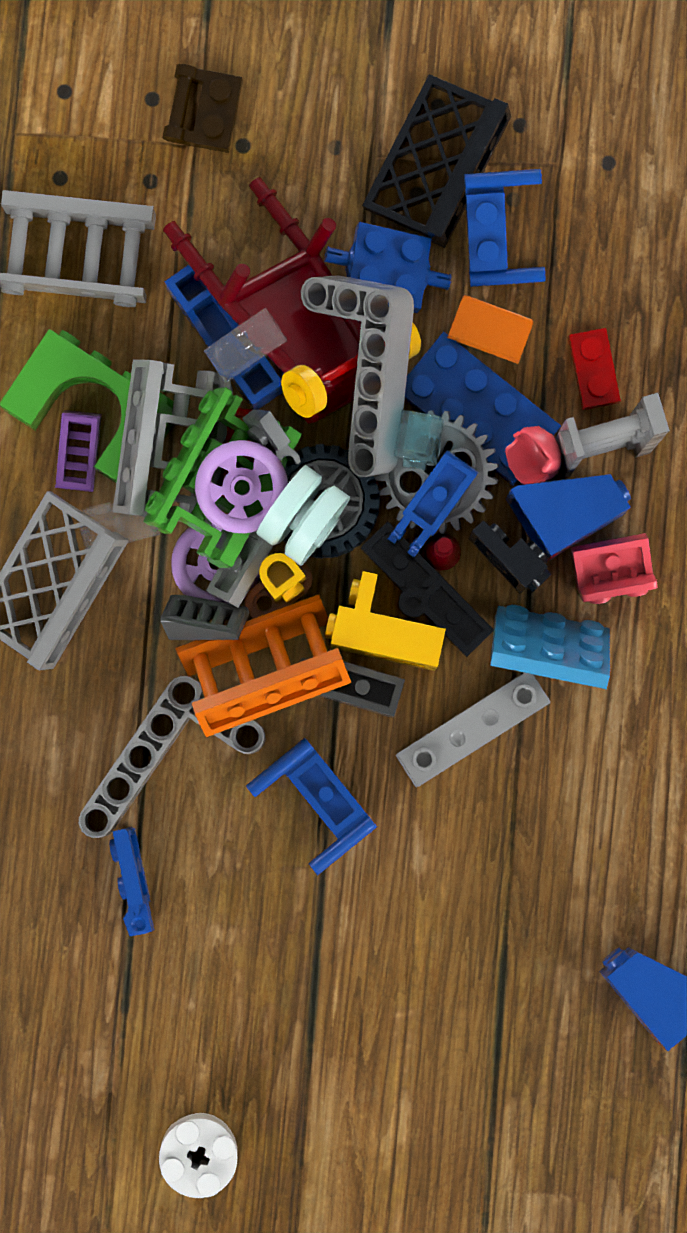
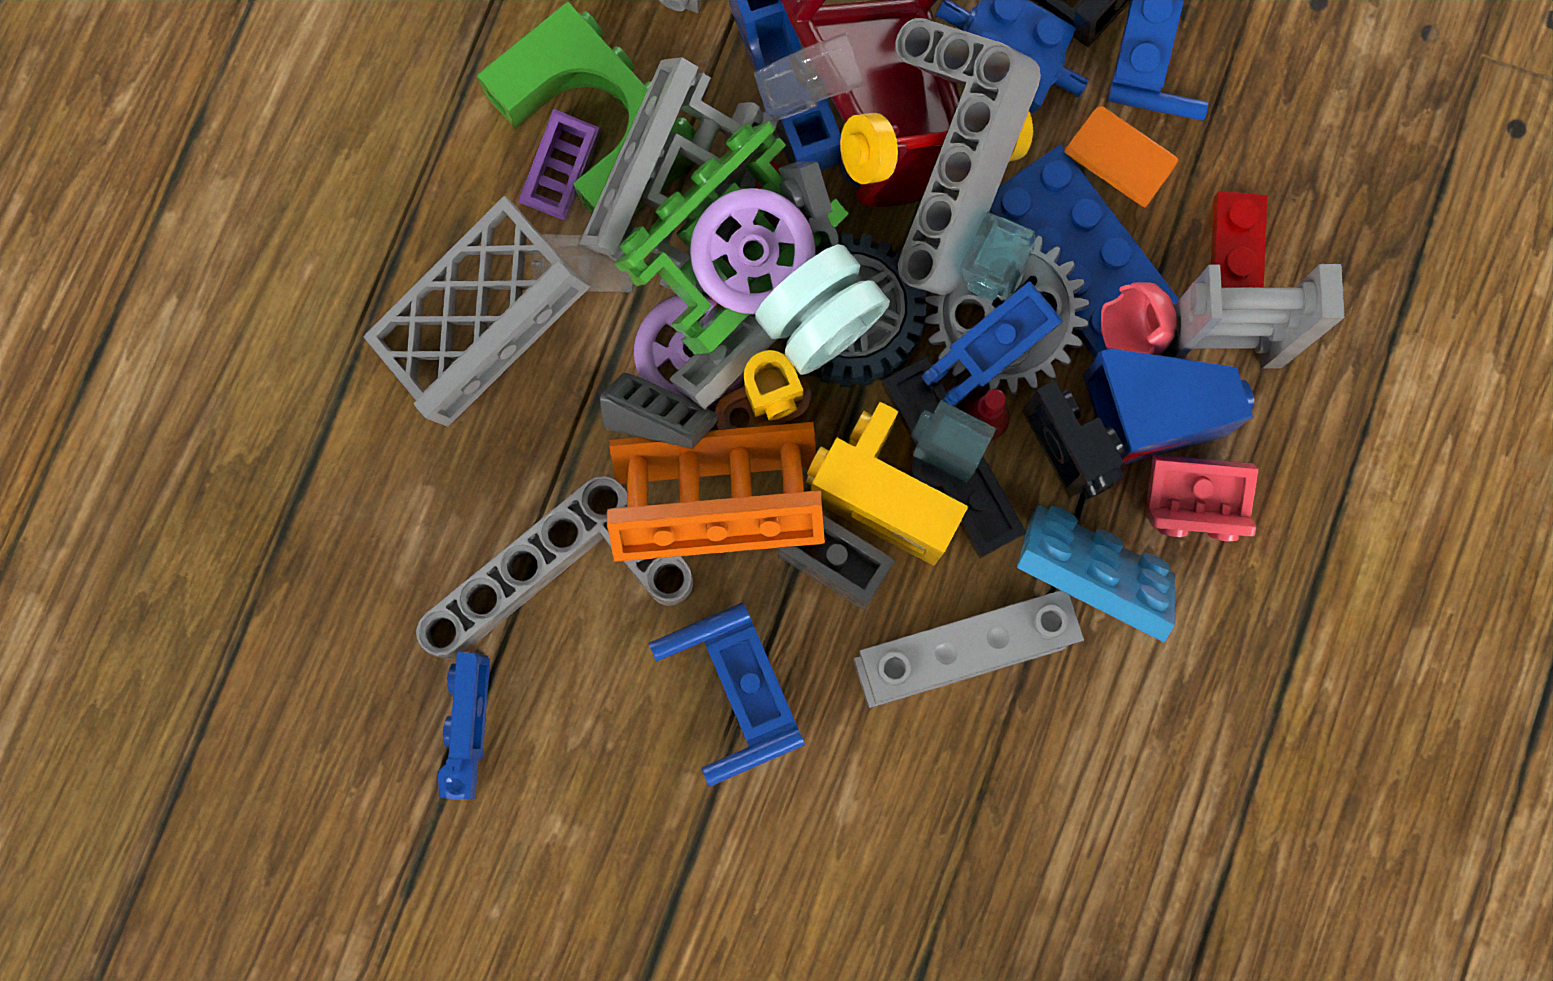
camera: 10 degrees right, 5 degrees down
none -> clear light blue brick [910,400,996,483]

